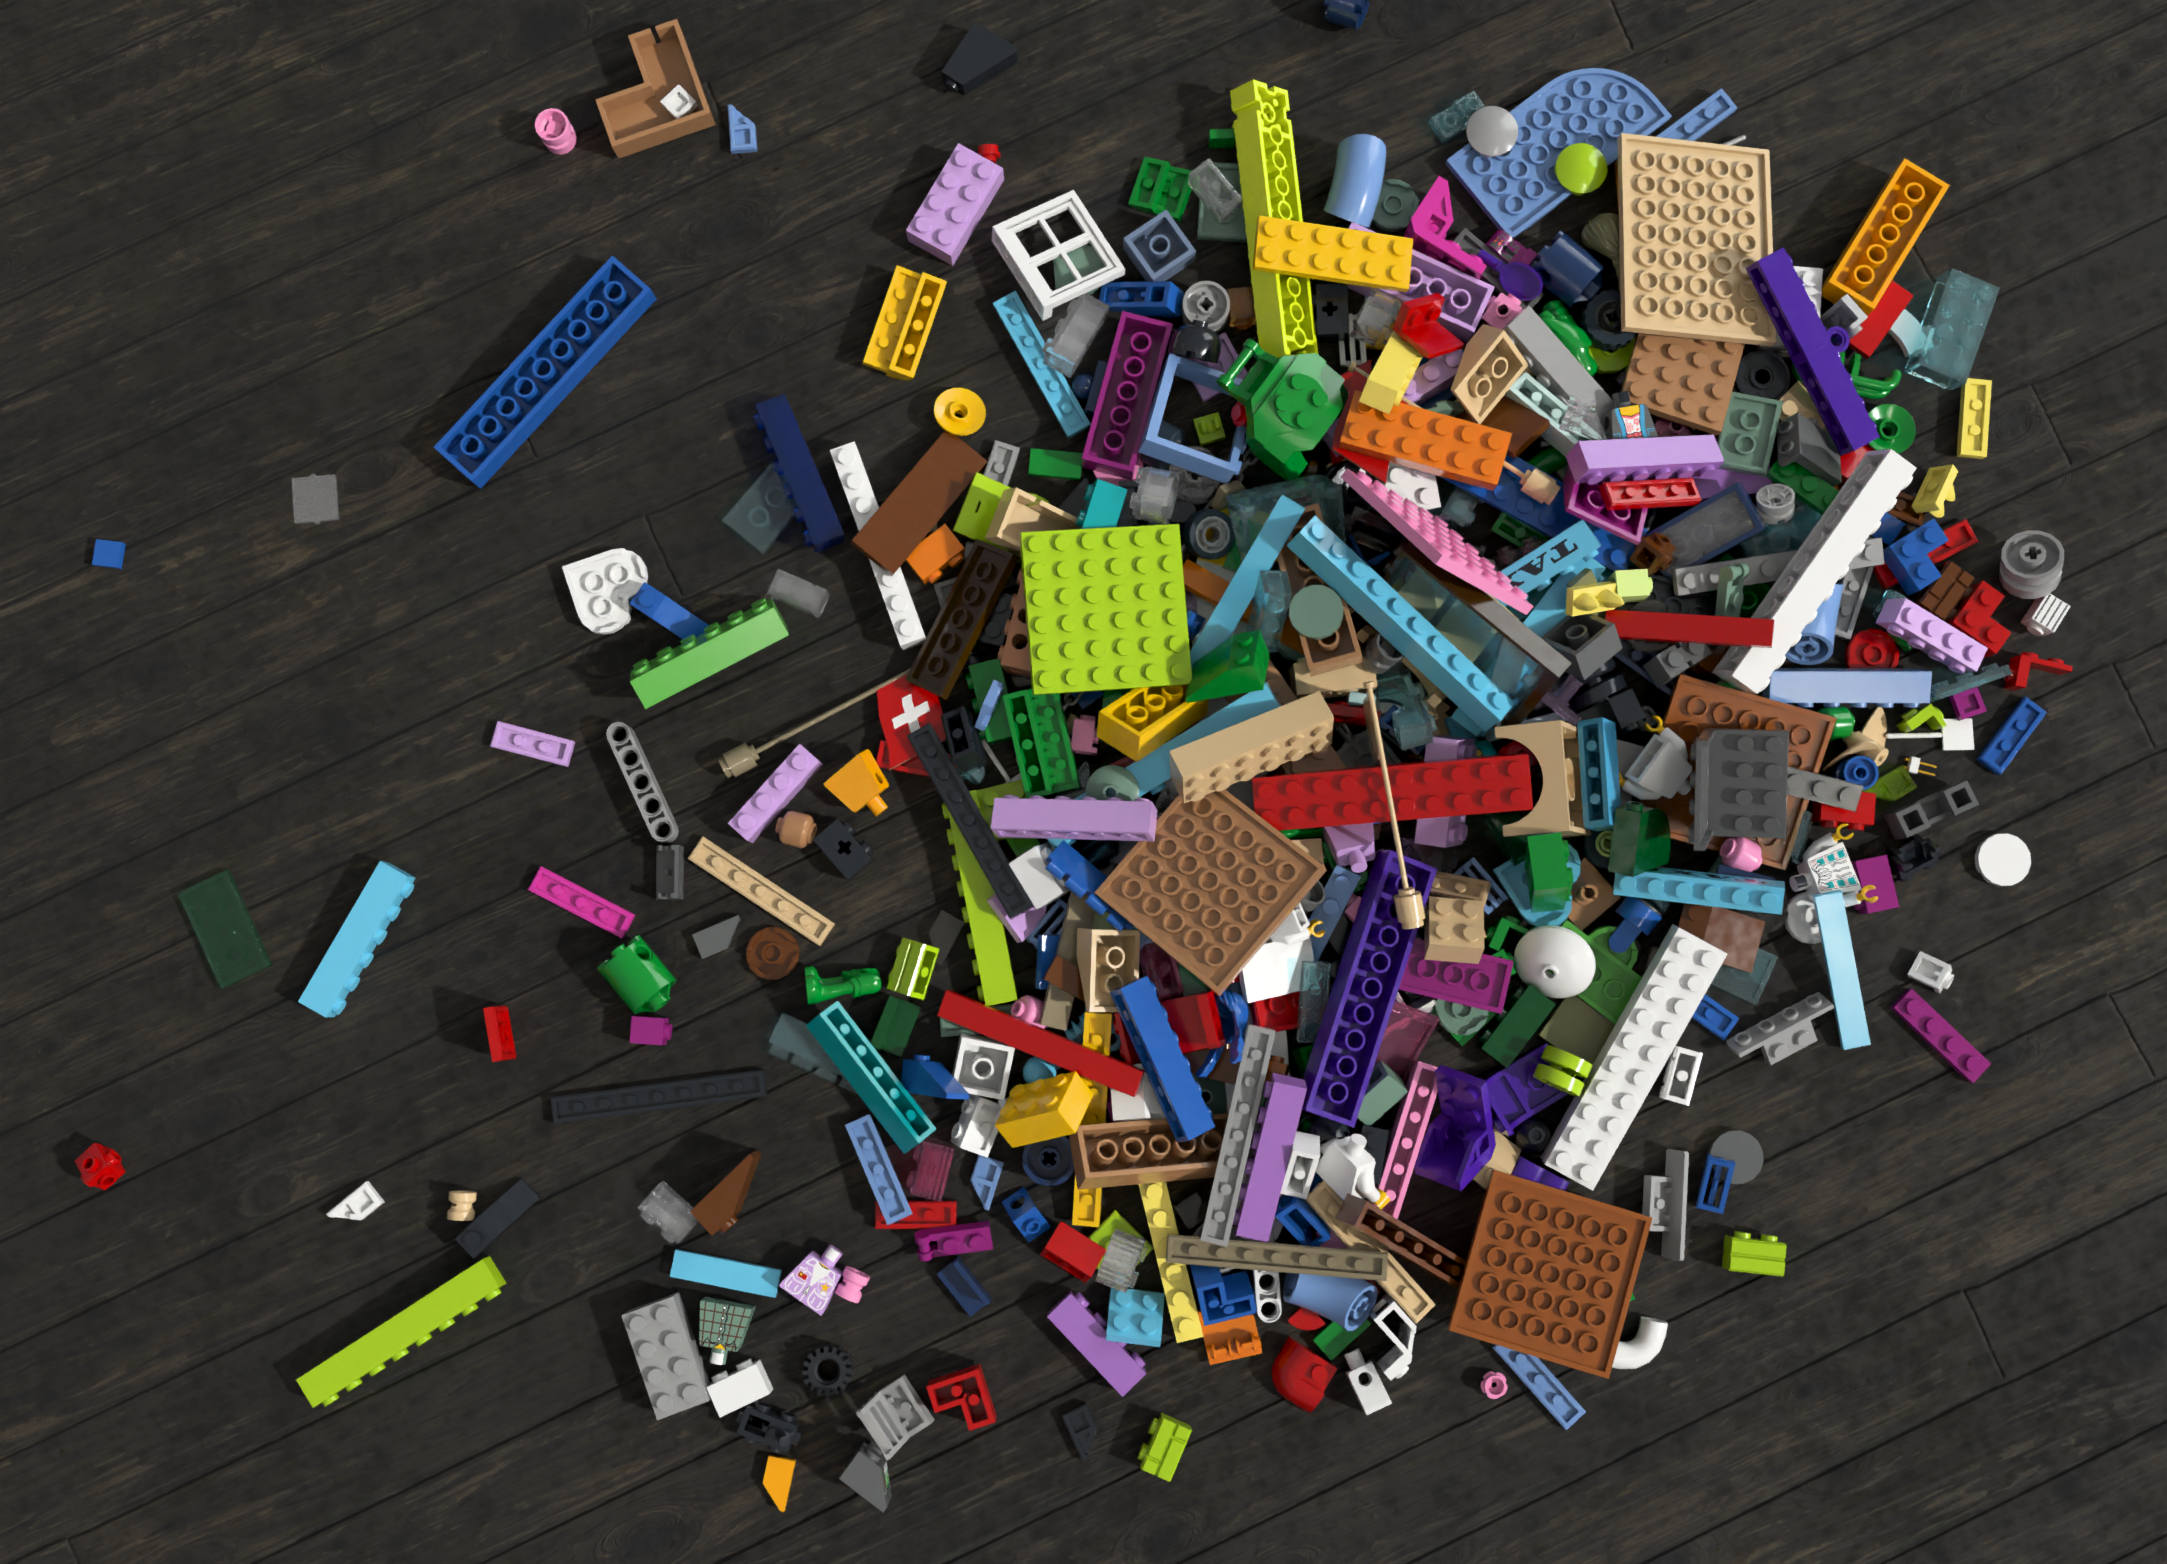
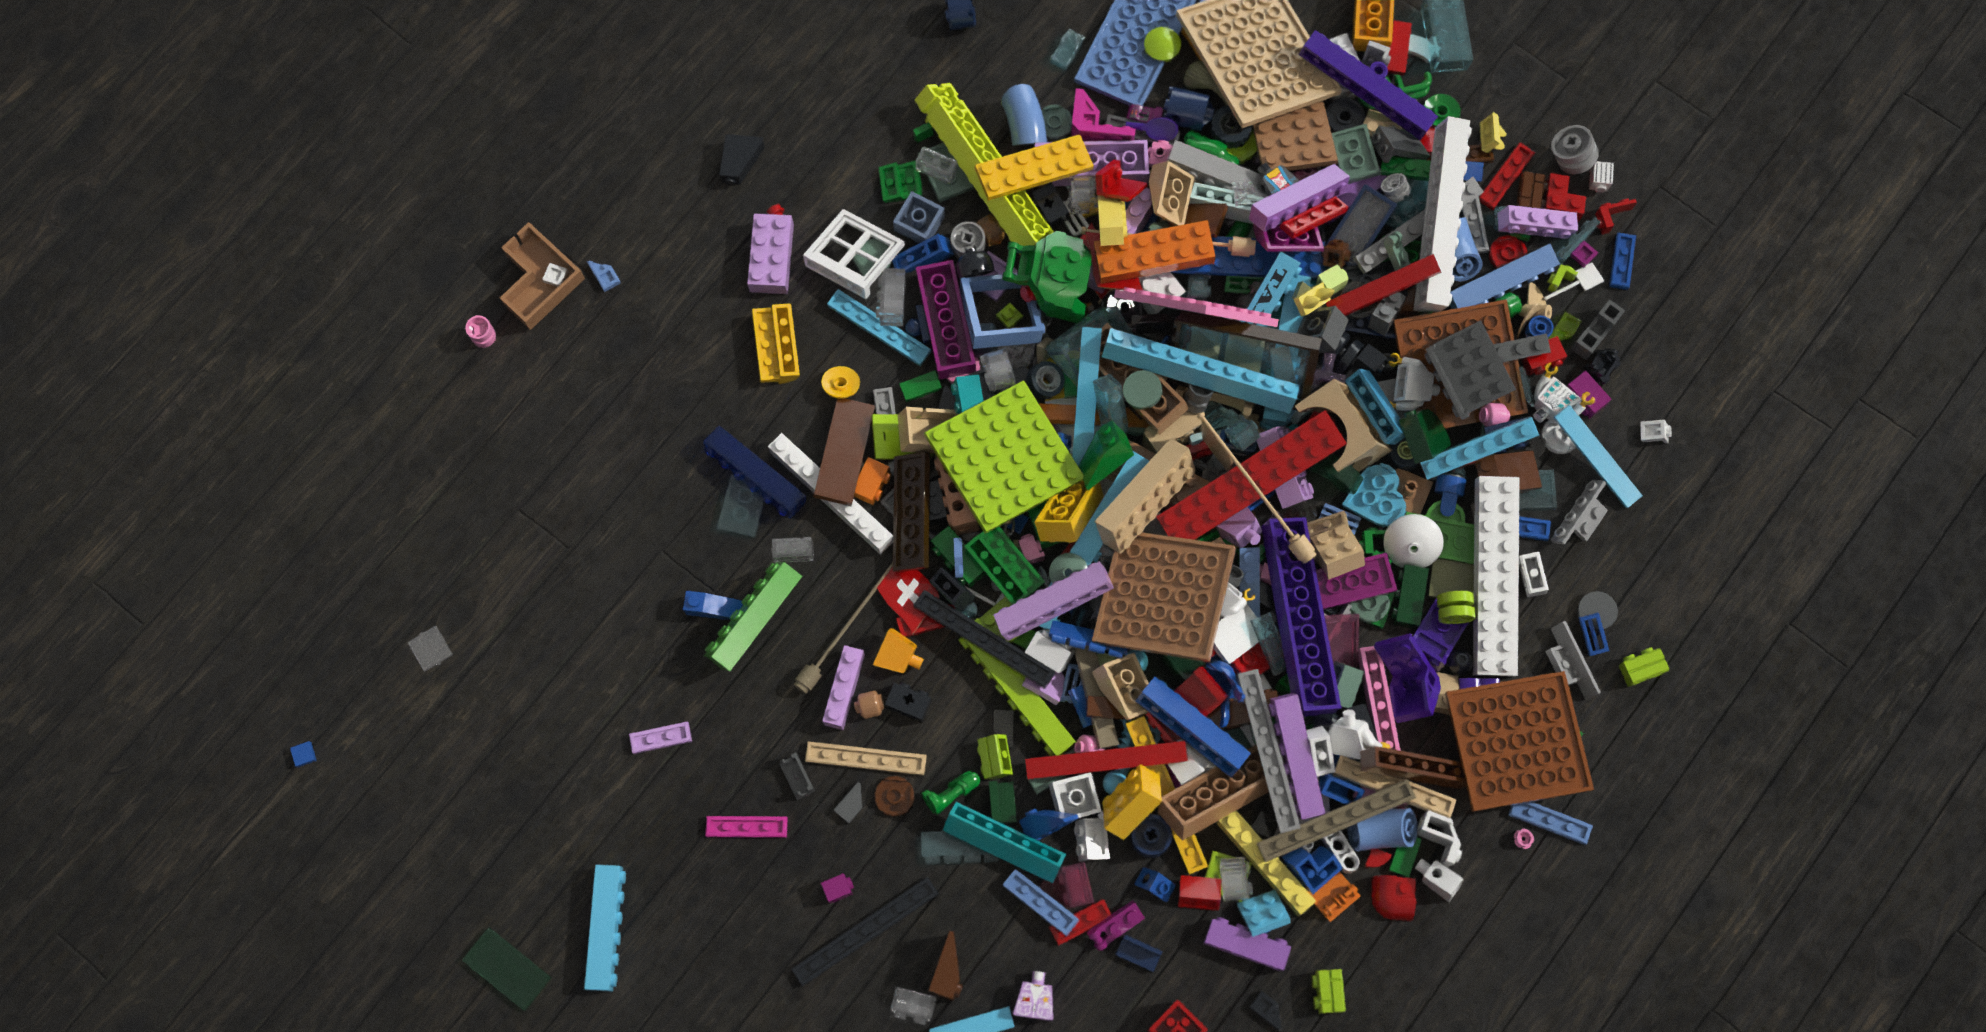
camera: 25 degrees left, 10 degrees down
blue brick [434,255,657,489] -> none
red tile [483,1006,516,1062] -> none
white plate [562,548,648,635] -> none
green cylinder [597,935,677,1014] -> none
light grey beam [606,722,679,843] -> none
bright pink wheel [834,1266,870,1303] -> none
medium blue tile [970,1154,1004,1211] -> none
clear pink brick [1139,942,1184,1002] -> none
light grey dish [1466,106,1518,158] -> none
green brick [1524,832,1573,913] -> none
white cylinder [1612,1316,1668,1369] -> none
blue brick [1883,518,1949,596] -> none
magenta plate [1890,989,1991,1083] -> none
white piece [1902,756,1937,776] -> none
light yellow plate [1956,378,1992,459] -> none
white tile [1974,833,2031,886] -> none

